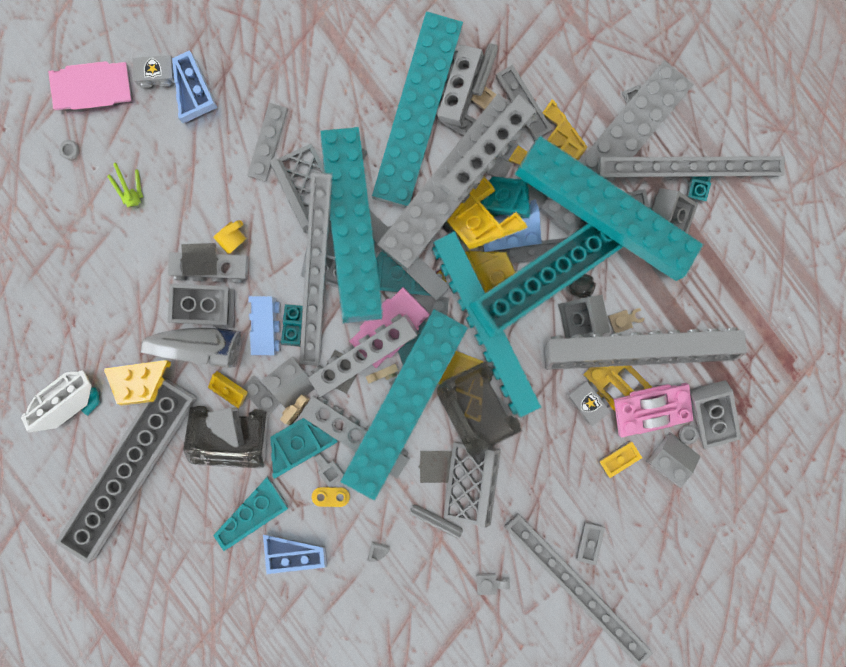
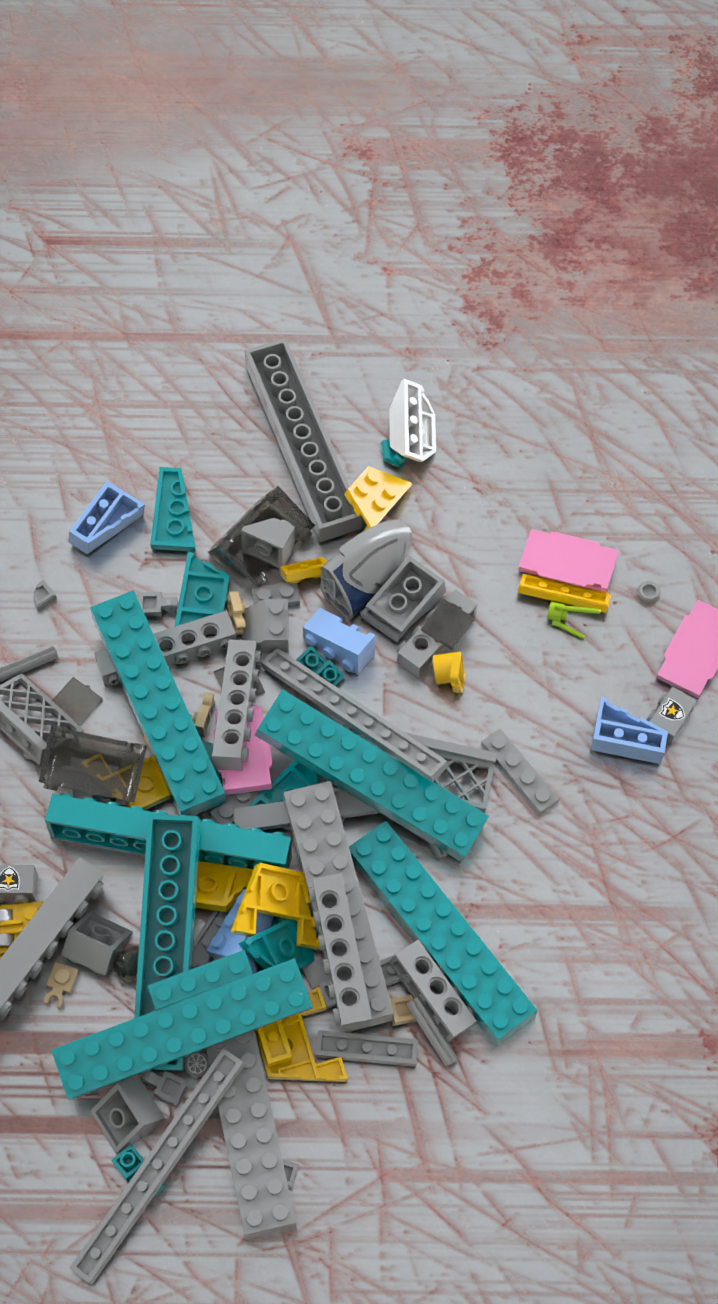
camera: 130 degrees right, 25 degrees down
yellow plate [311,487,350,507] -> none
none -> teal brick [147,950,253,1010]
none -> yellow tile [518,574,611,613]
none -> bright pink piece [519,529,619,593]

